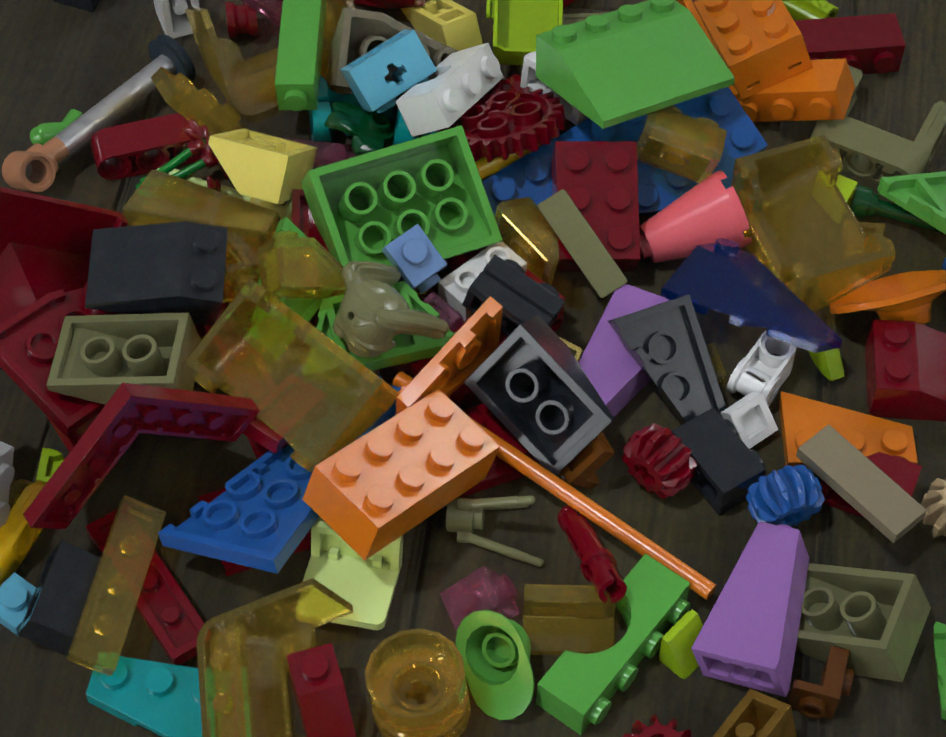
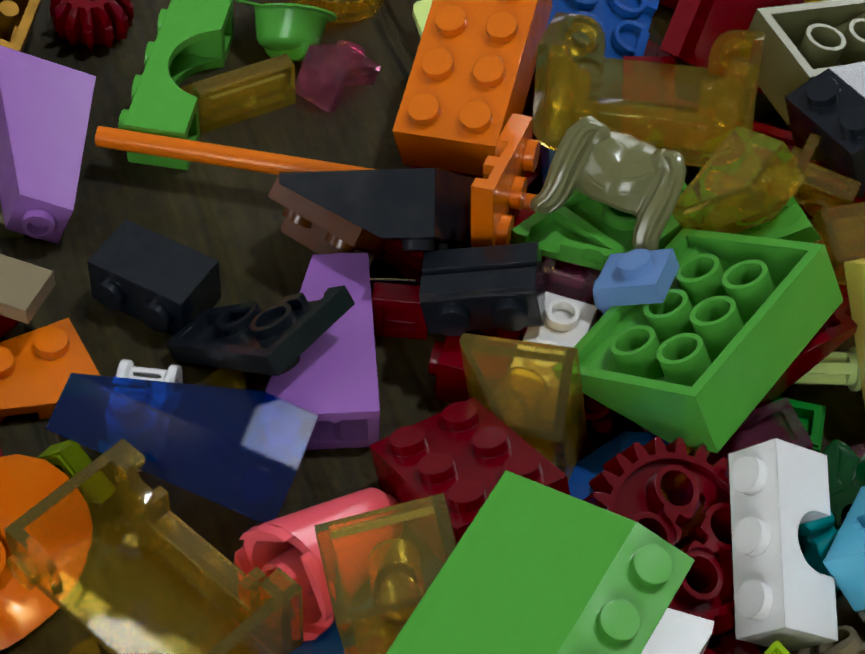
camera: 150 degrees right, 5 degrees down
olive plant [446,496,544,567] -> none
olive sticker [538,189,627,298] -> none
dark red pin [557,505,627,604] -> none
dark red gear [622,423,697,499] -> none
lime slope [659,609,703,679] -> none
white plate [721,392,778,449] -> none
blue gear [746,465,825,527] -> none

